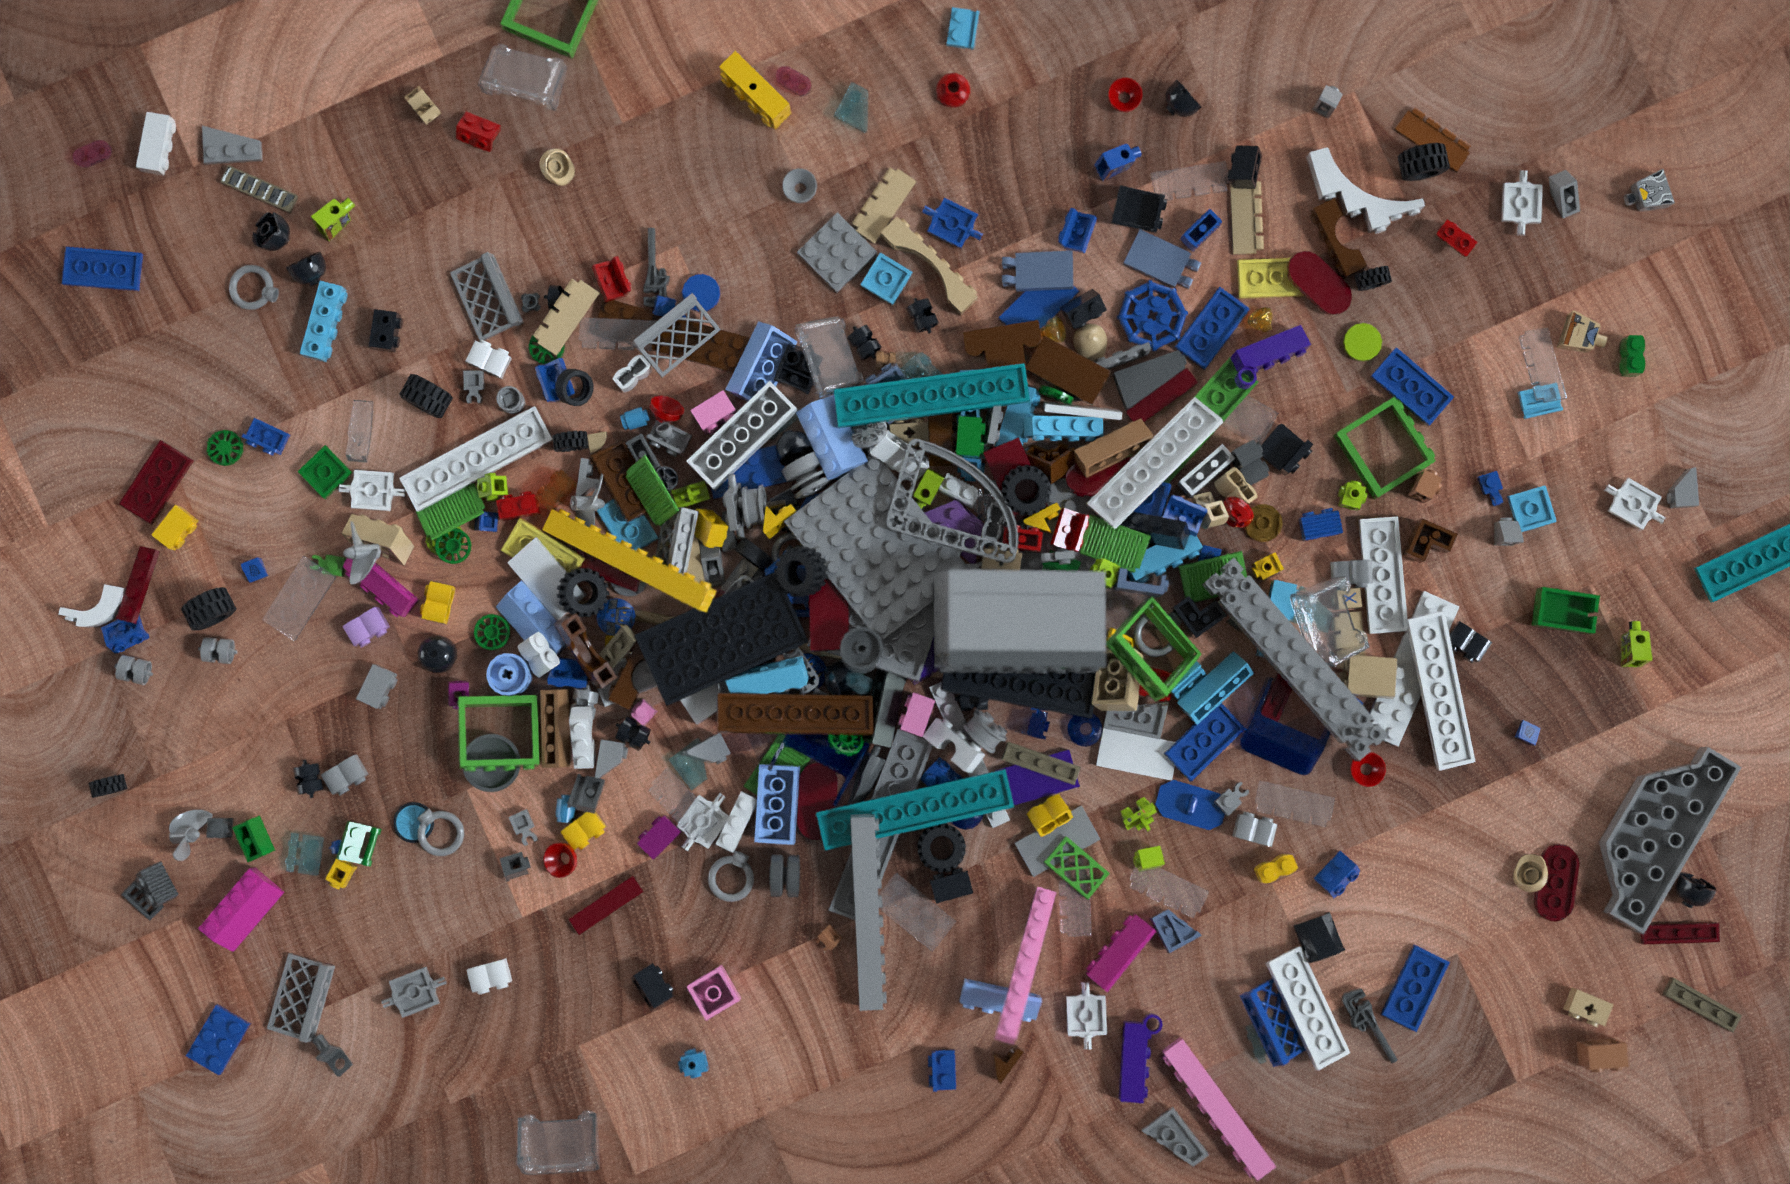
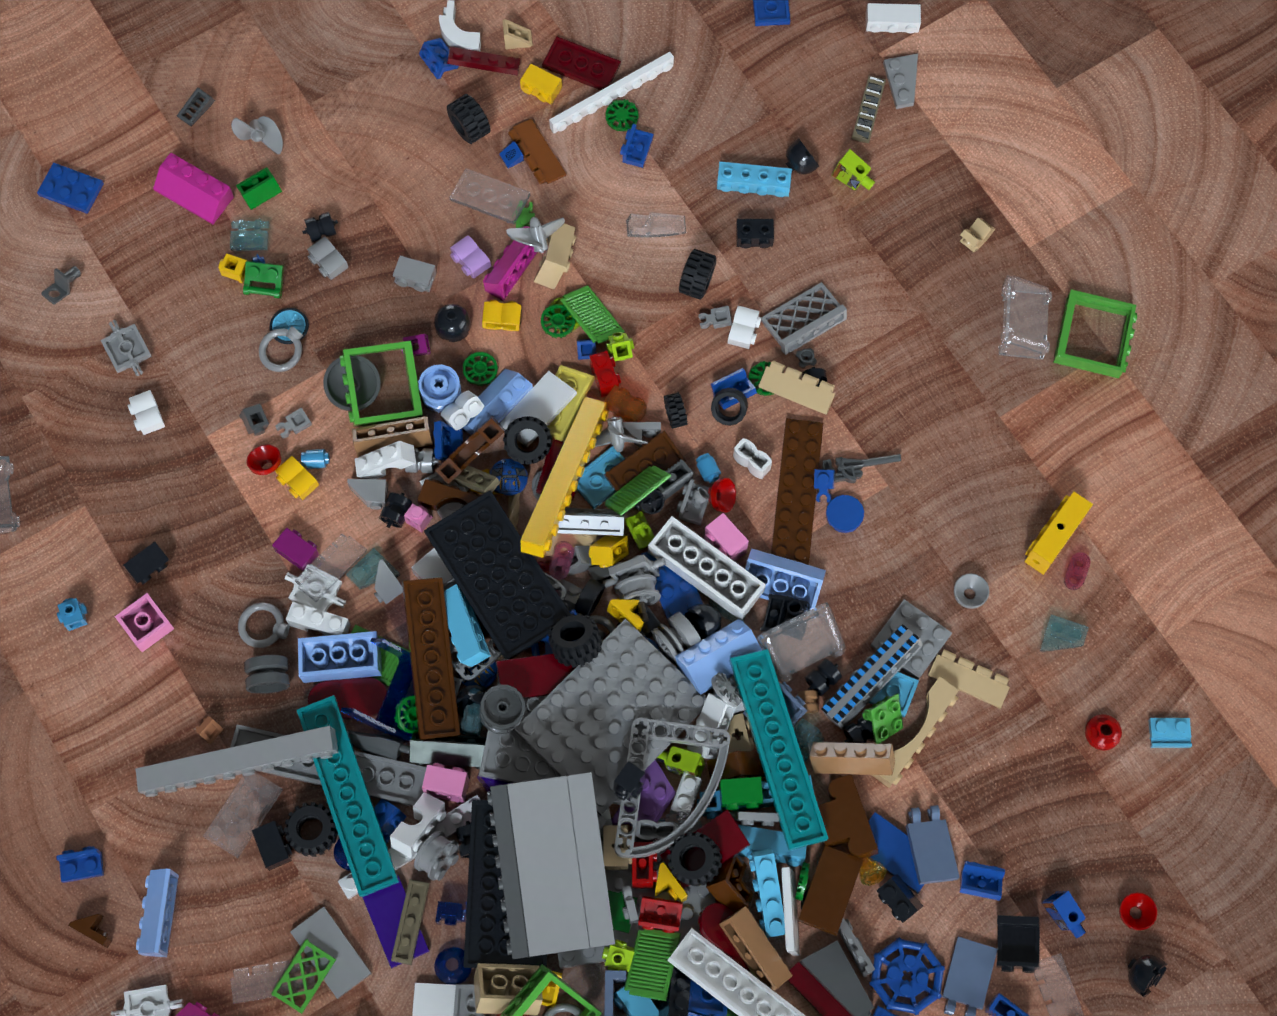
camera: 80 degrees right, 15 degrees down
black tyre [88,774,128,798] -> none
light grey wheel [114,655,153,685] -> none
dark grey brick [135,861,179,909] -> none
light grey wheel [198,637,237,664] -> none
dark grey brick [206,817,233,838] -> none
light grey piece [229,265,279,310] -> none
black cylinder [252,212,290,251] -> none
light grey fence [267,953,335,1043] -> none
green plate [297,445,353,499] -> none
white plate [339,470,406,511] -> none
white plate [399,406,553,512] -> none
red bracket [456,111,501,152] -> none
light grey wheel [496,386,525,414] -> none
tan hat [539,148,575,186] -> none
dark grey plate [567,774,605,814] -> none
dark red tile [568,875,644,935] -> none
clear windscreen [579,318,657,351] -> none
tan tile [587,431,607,454] -> none
red bracket [591,256,631,302] -> none
light grey fence [632,293,721,378] -> none
blue plate [922,198,983,249] -> none
bright pink brick [994,887,1056,1044] -> none
yellow brick [1027,794,1073,837] -> none
tan hat [1073,324,1107,362] -> none
none -> tan slope [502,19,533,49]
none -> dark orange windscreen [508,119,566,184]
none -> white plate [549,52,674,133]
none -> clear pink plate [549,541,574,580]
none -> black brick [613,761,645,801]
none -> medium nougat brick [809,742,895,775]
none -> brick [821,624,923,730]
none -> bright green hinge [862,693,903,743]

